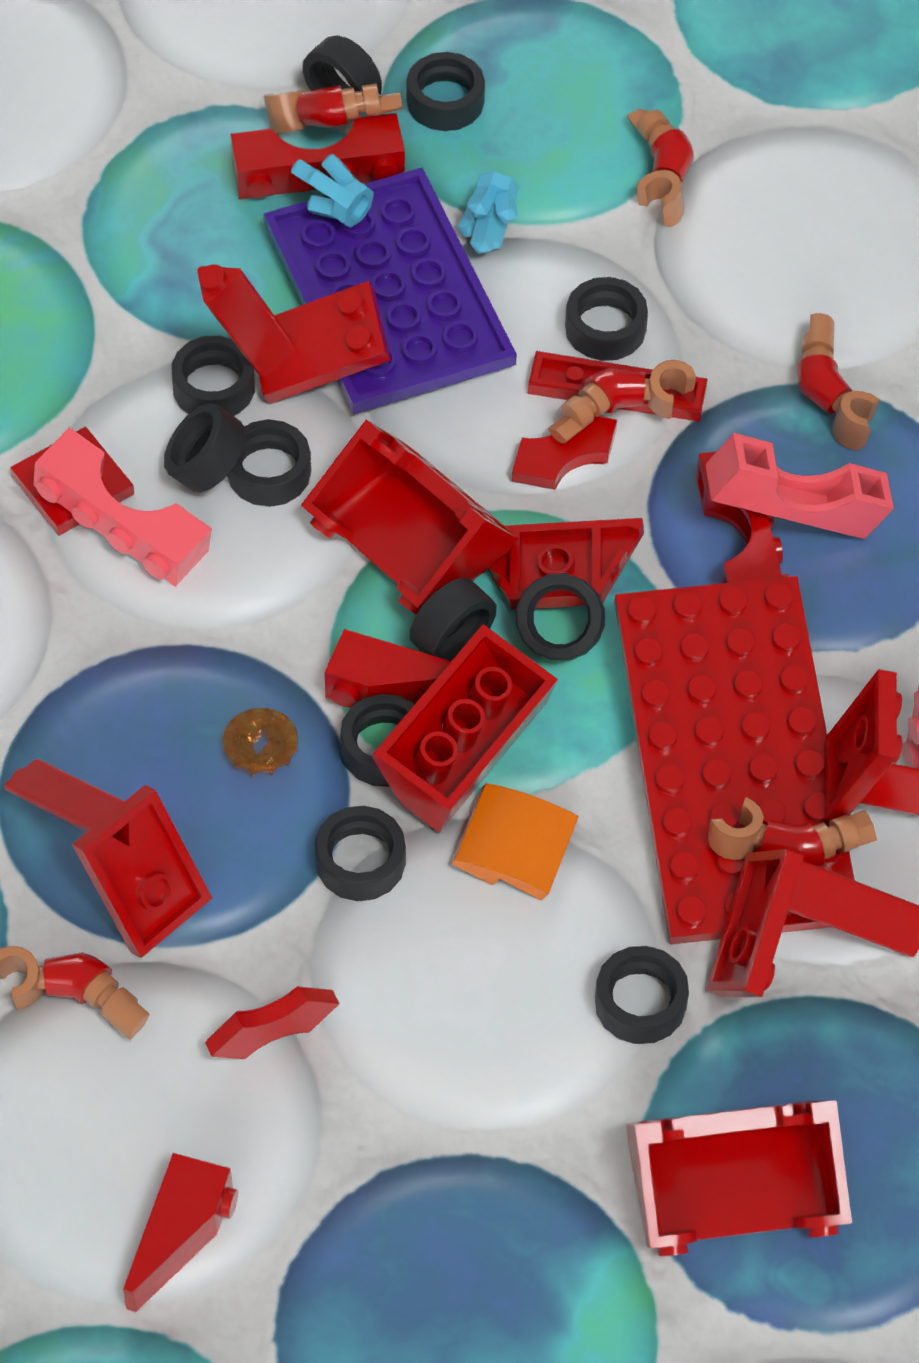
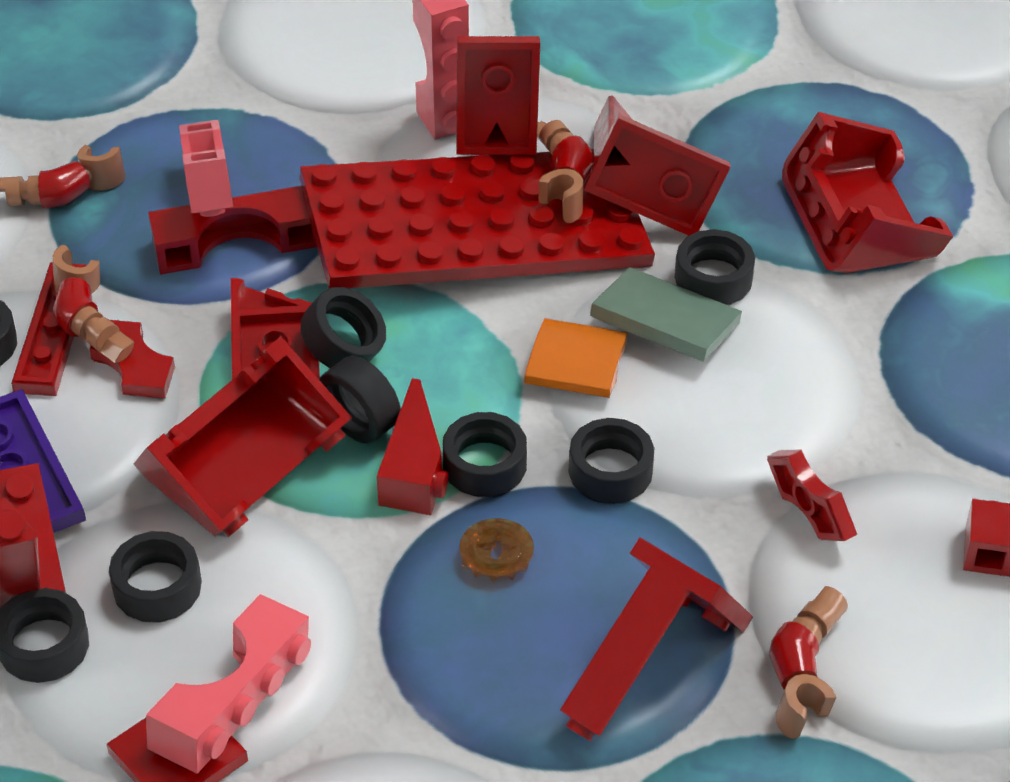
camera: 95 degrees left, 10 degrees down
black tyre [164,403,246,493] -> none
red slope [372,624,558,833] -> none
none -> sand green tile [590,267,742,362]

